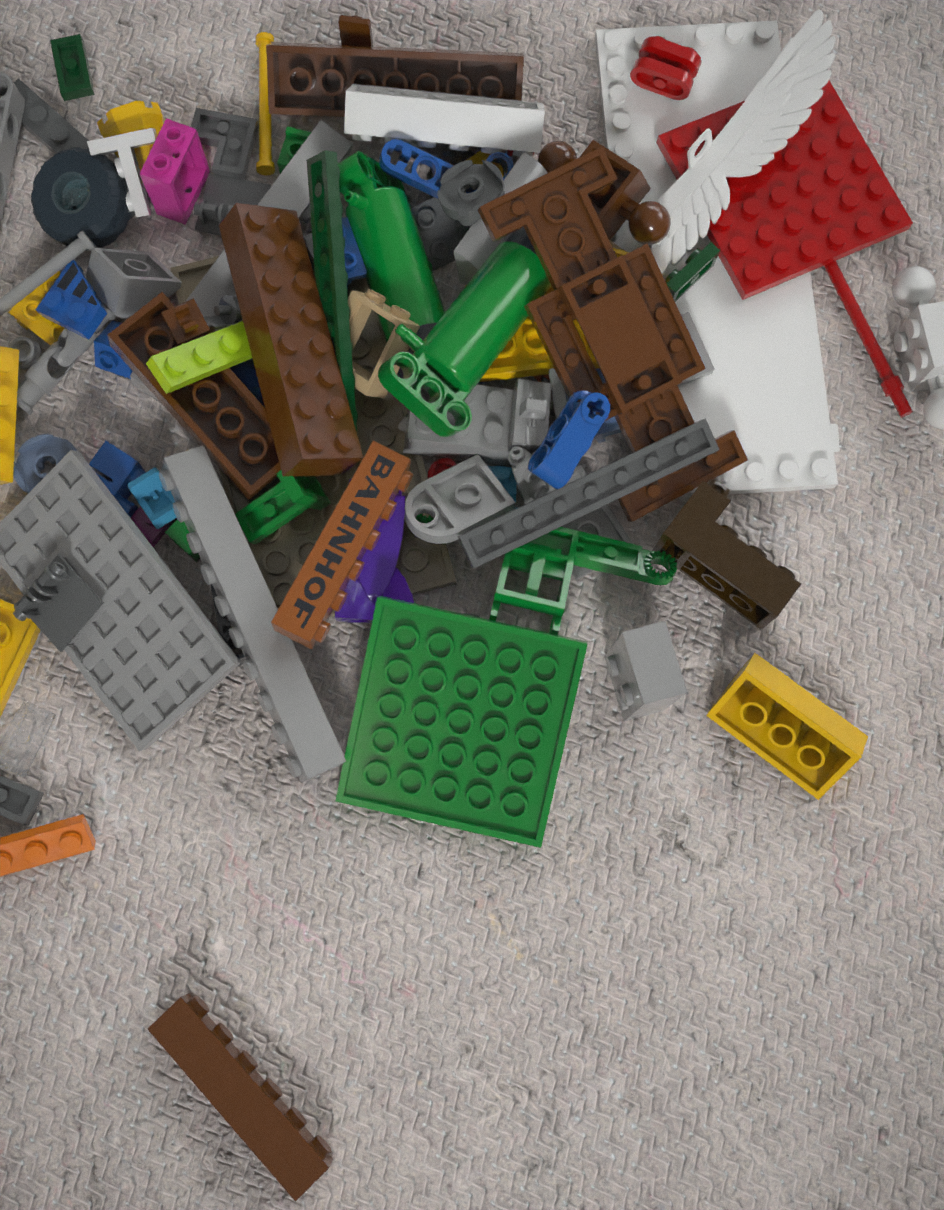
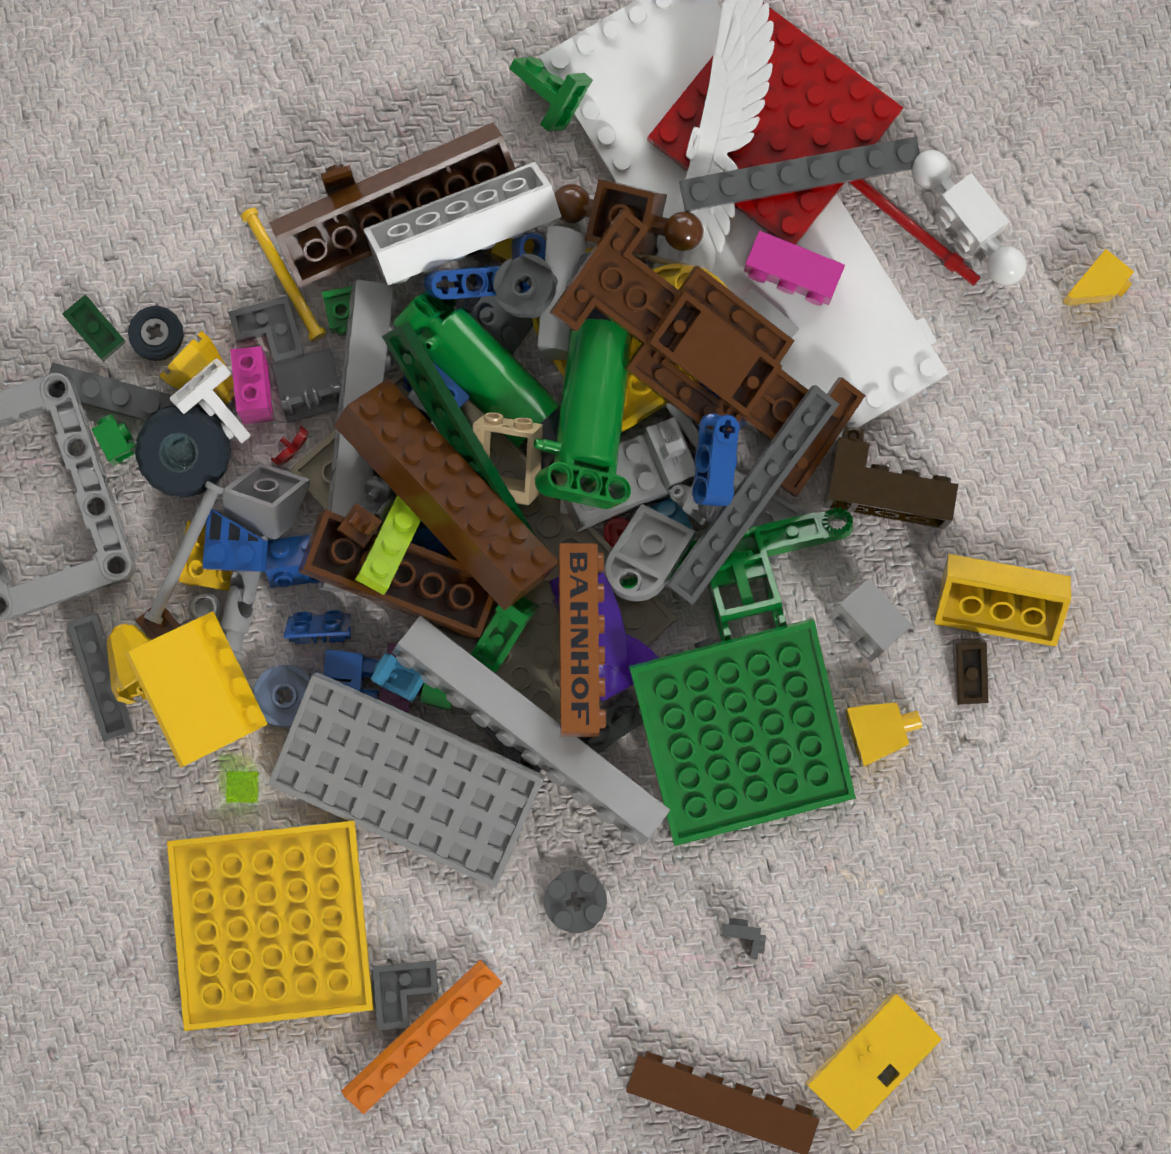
camera: 25 degrees left, 5 degrees up
dark grey hinge [13,554,104,652] -> none
red brick [630,36,702,100] -> none
dark green plate [665,242,720,302] -> none
none -> green brick [91,414,136,466]
none -> black bush [128,306,184,361]
none -> red piece [271,425,309,467]
none -> blue hinge [284,610,351,645]
none -> green bracket [509,56,593,132]
none -> dark grey plate [544,870,607,933]
none -> pearl dark grey tile [580,696,643,754]
none -> dark grey plate [679,137,920,212]
none -> dark grey bracket [720,918,766,960]
none -> dark pink brick [744,231,845,306]
none -> yellow brick [805,993,942,1131]
none -> yellow torso [844,702,922,767]
none -> dark brown slope [953,638,989,705]

